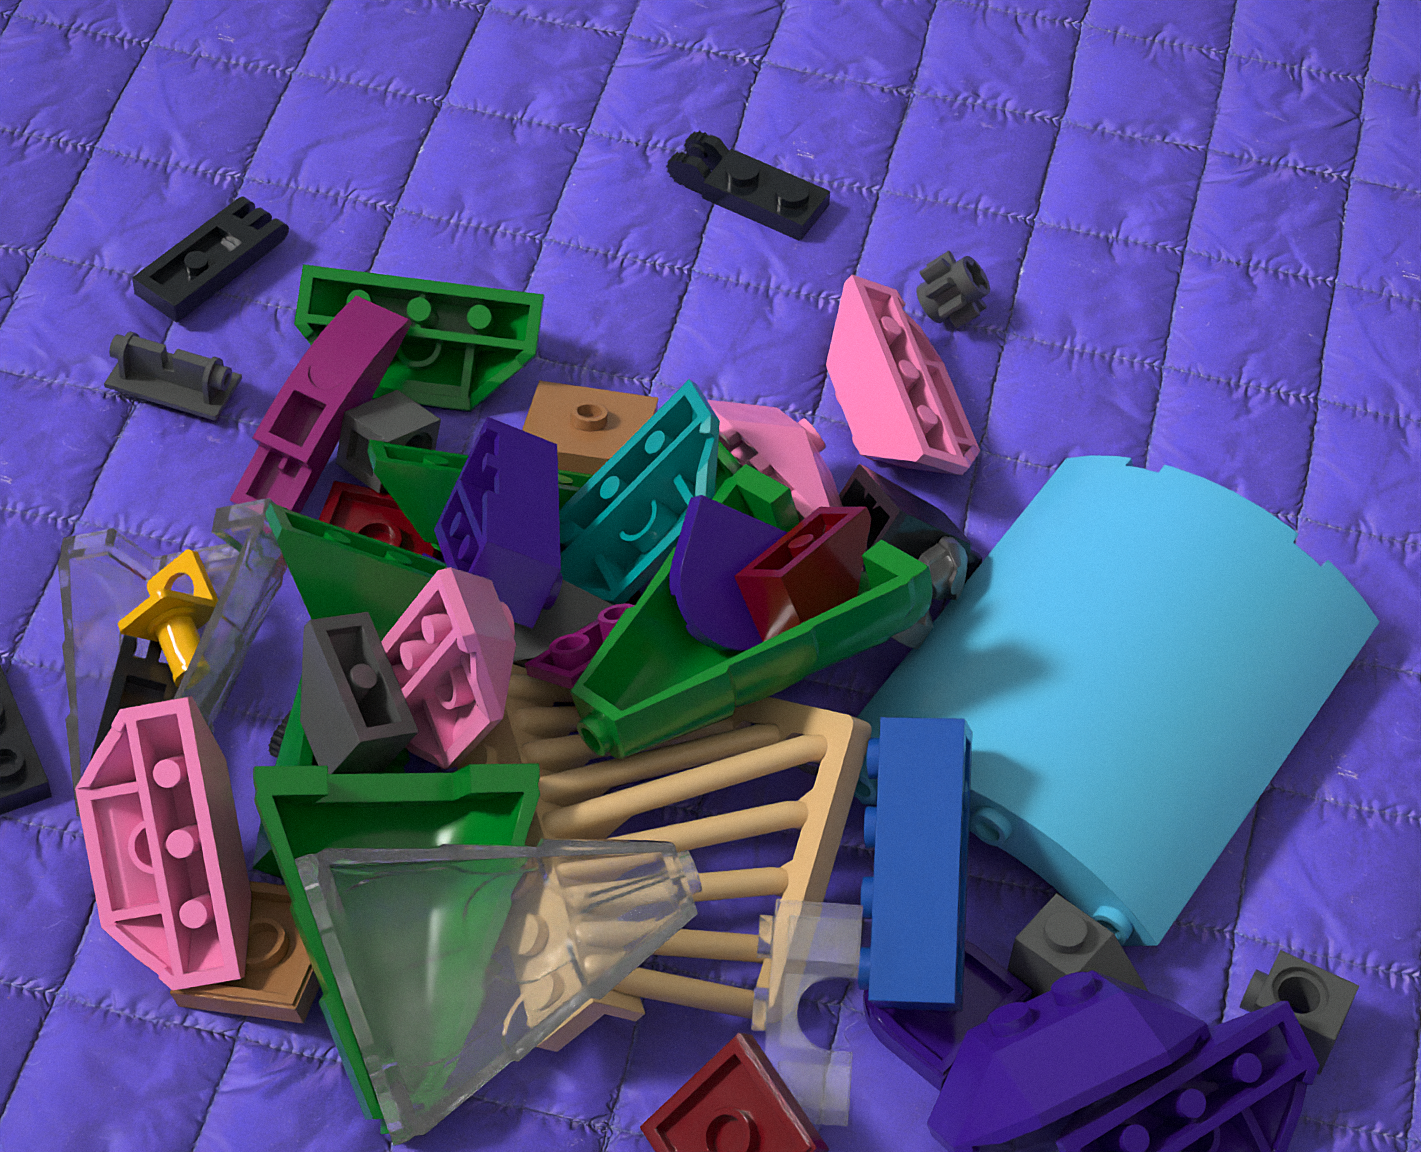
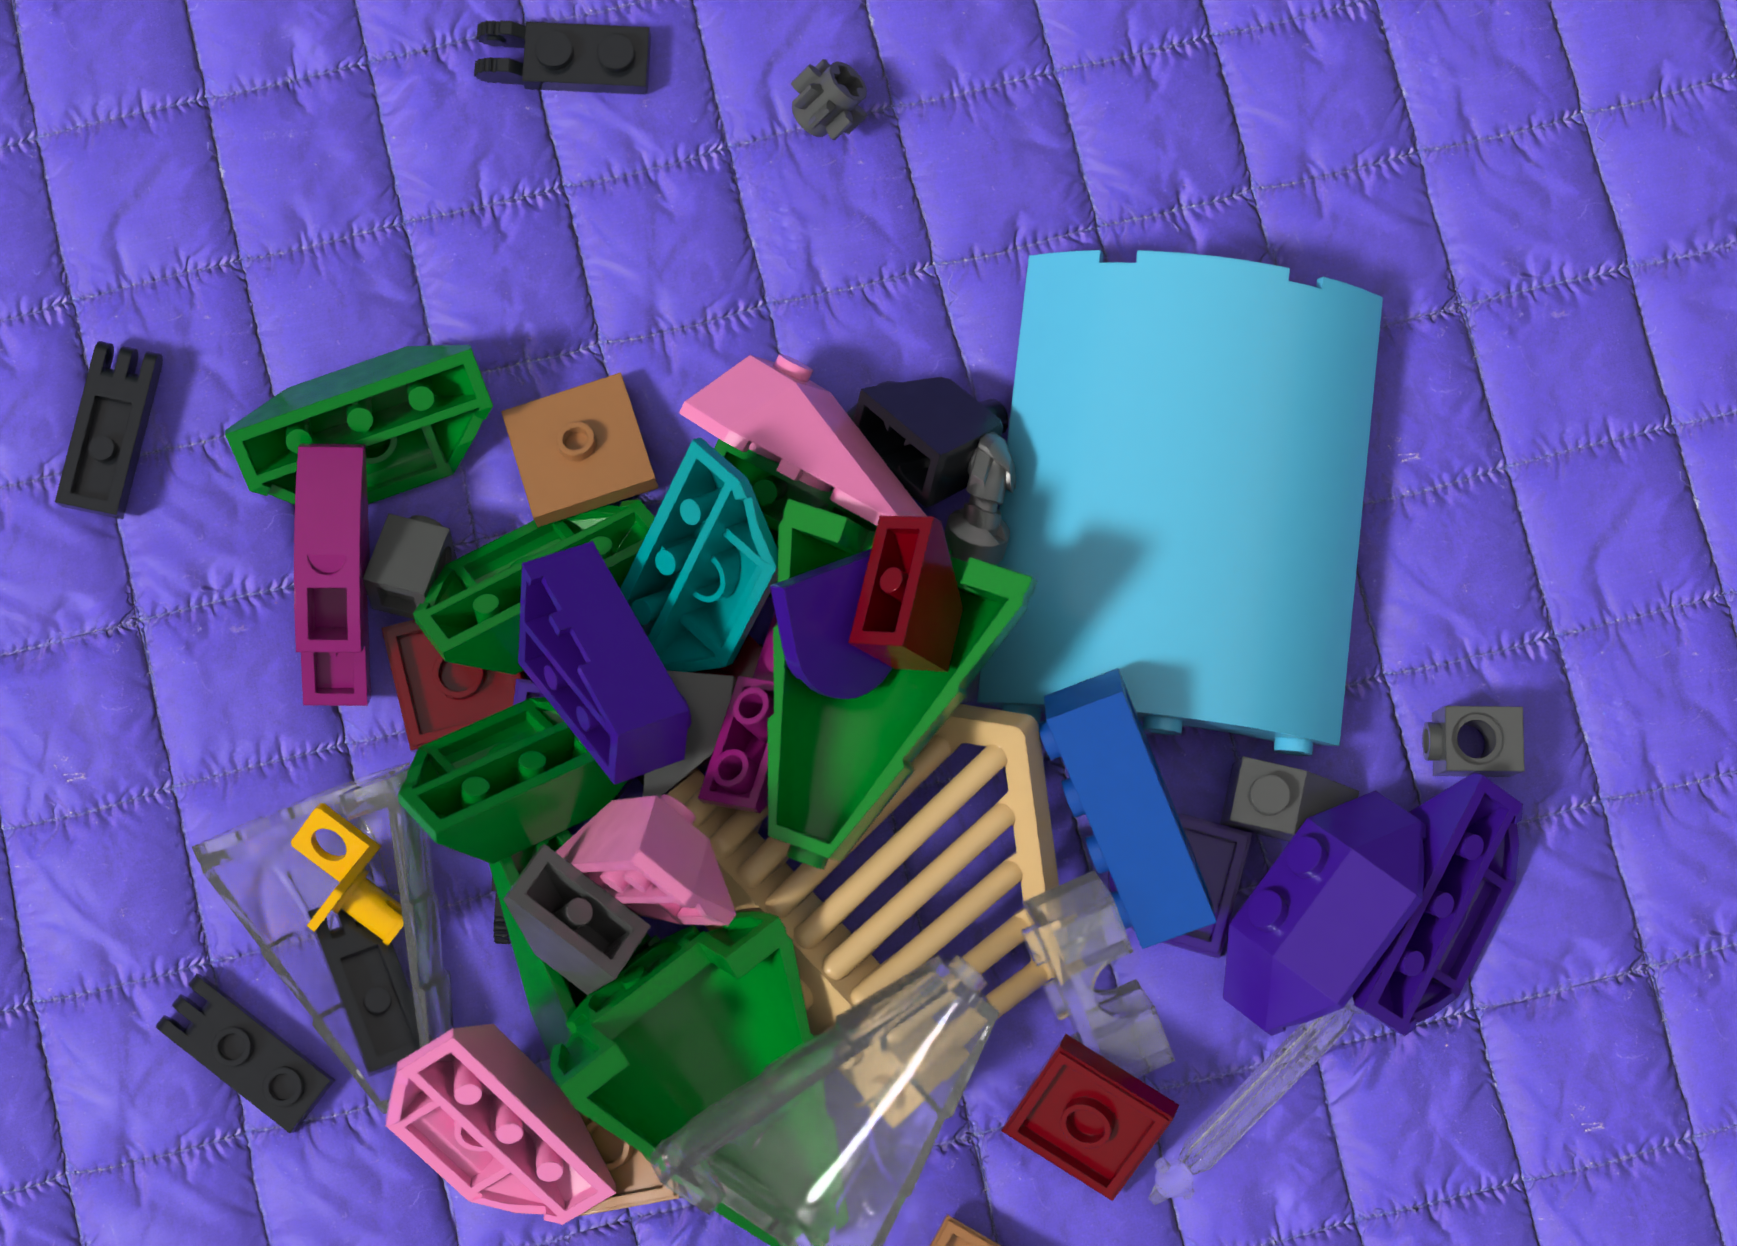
camera: 25 degrees left, 30 degrees up
dark grey hinge [104,331,242,421] -> none
bright pink wedge [826,275,980,475] -> none

